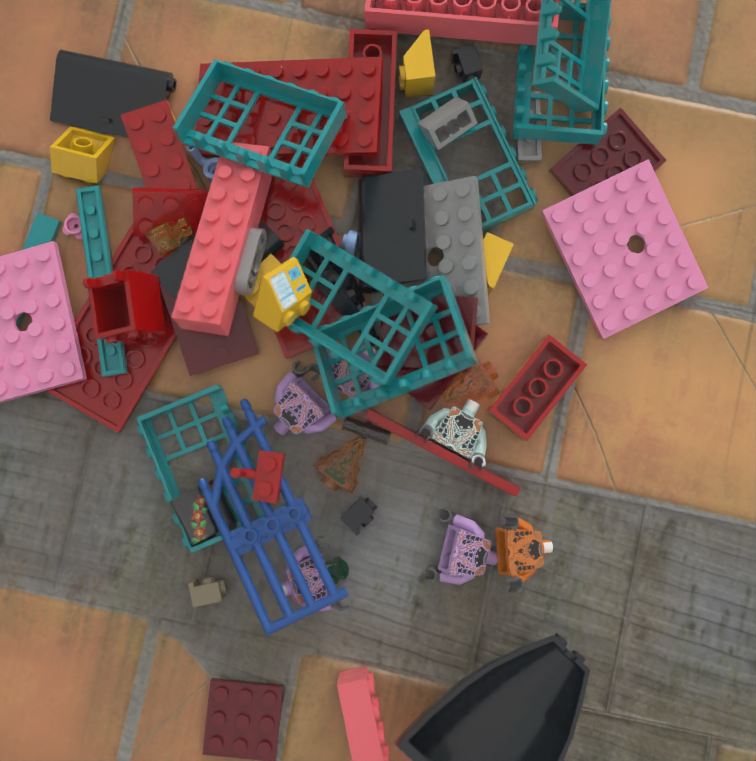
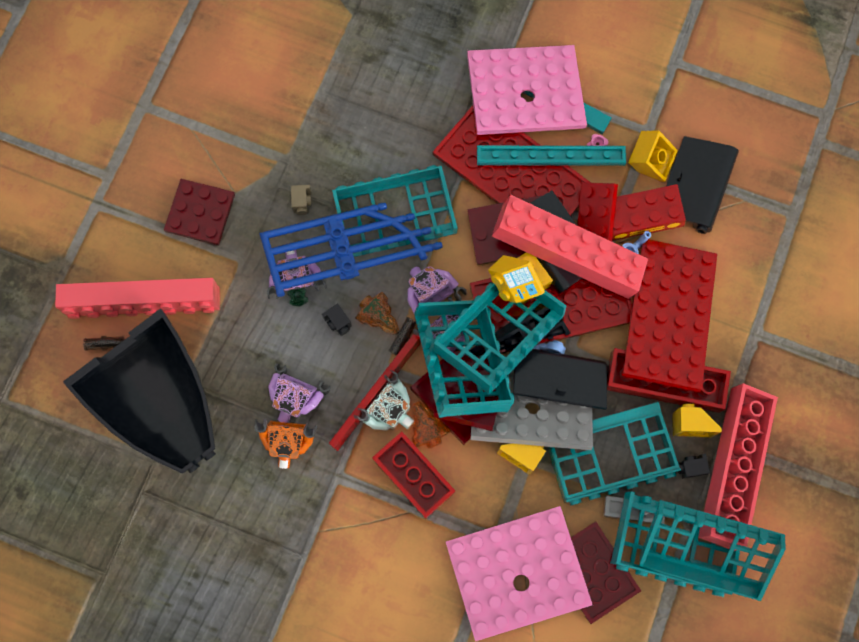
camera: 100 degrees right, 10 degrees down
red container [83,270,166,345] -> none
clear yellow plate [147,218,193,256] -> none
black tile [170,479,236,545] -> none
teal window [173,59,347,188] -> none
red plate [230,450,286,503] -> none
light grey beam [235,228,267,296] -> none
light grey brick [417,97,478,150] -> none

